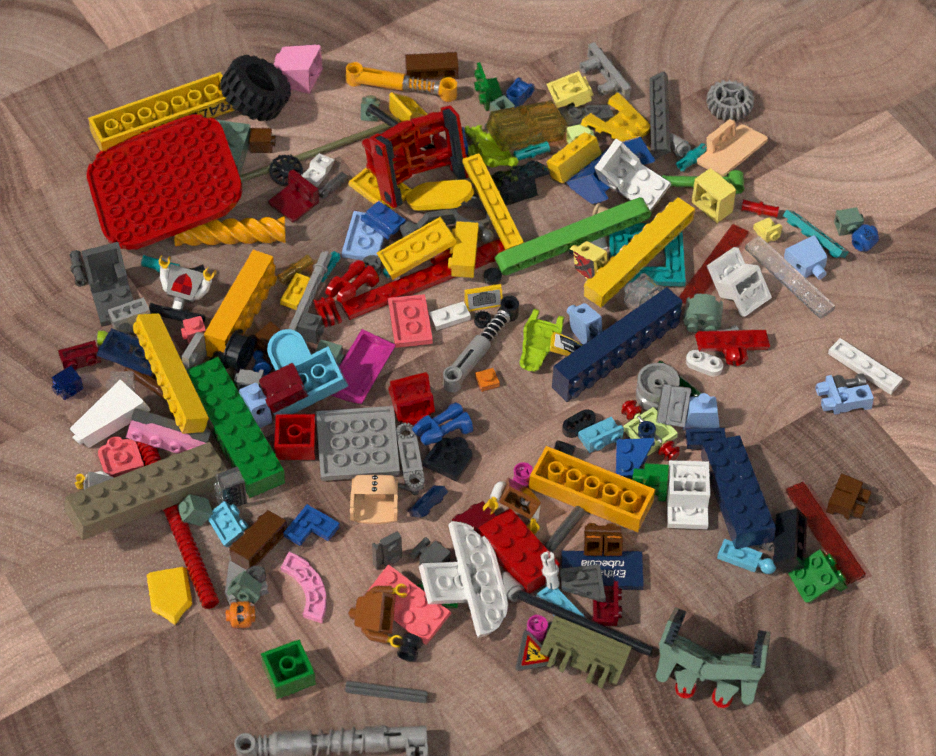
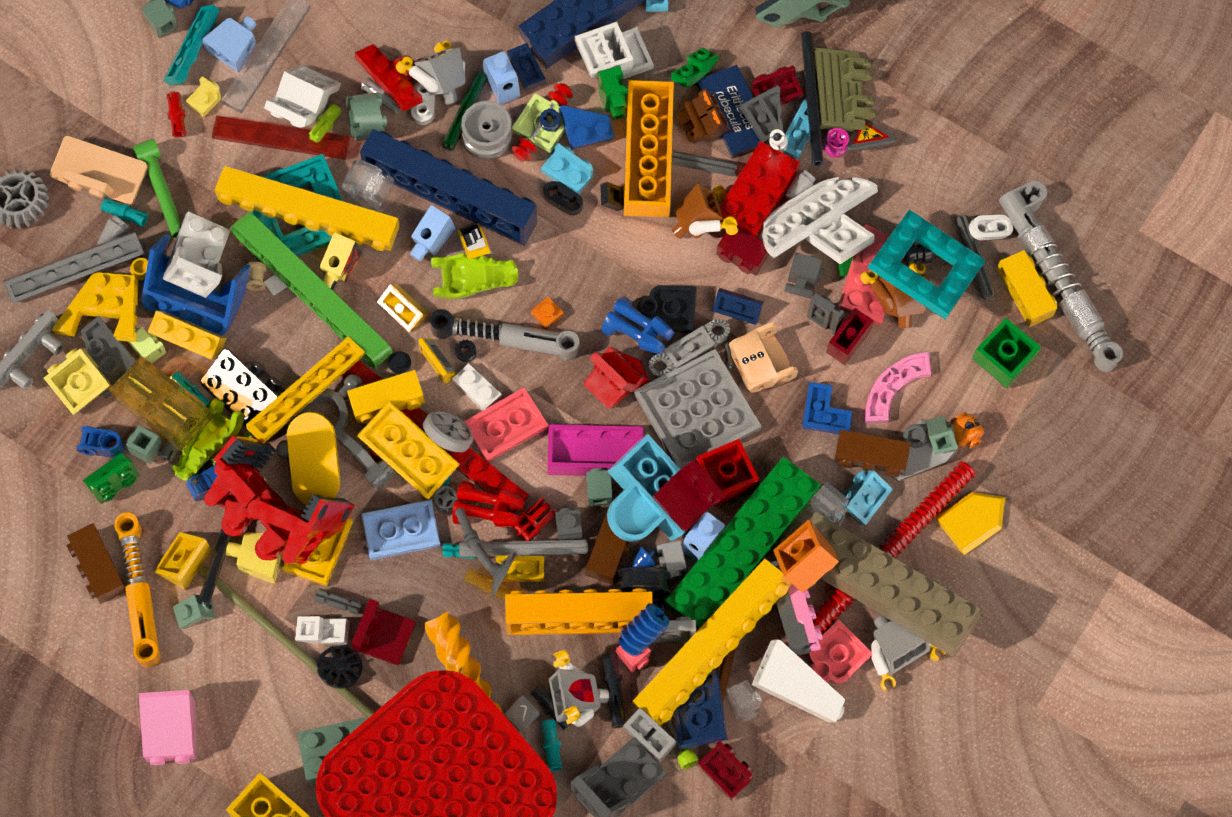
camera: 115 degrees left, 15 degrees up
clear blue brick [51,366,84,401] -> none
sand green brick [178,494,213,526] -> none
black tyre [220,55,291,121] -> none
reddish brown brick [250,128,276,153] -> none
blue plate [361,201,406,240] -> none
dark pink wheel [513,462,533,488] -> none
flat silver plate [656,384,691,427] -> none
light yellow brick [692,168,736,223] -> none
none -> lime axle [309,104,342,142]
none -> yellow slope [377,284,429,332]
none -> light grey torso [396,40,466,104]
none -> light grey wheel [423,411,474,452]
none -> dark grey dish [455,508,517,596]
none -> light grey slope [505,695,539,732]
none -> blue piece [619,603,669,656]
none -> green slope [671,48,719,88]
none -> orange slope [774,519,839,592]
none -> dark red brick [826,308,874,365]
none -> teal plate [867,209,986,320]
none -> white plate [969,215,1013,240]
none -> yellow brick [996,250,1057,327]

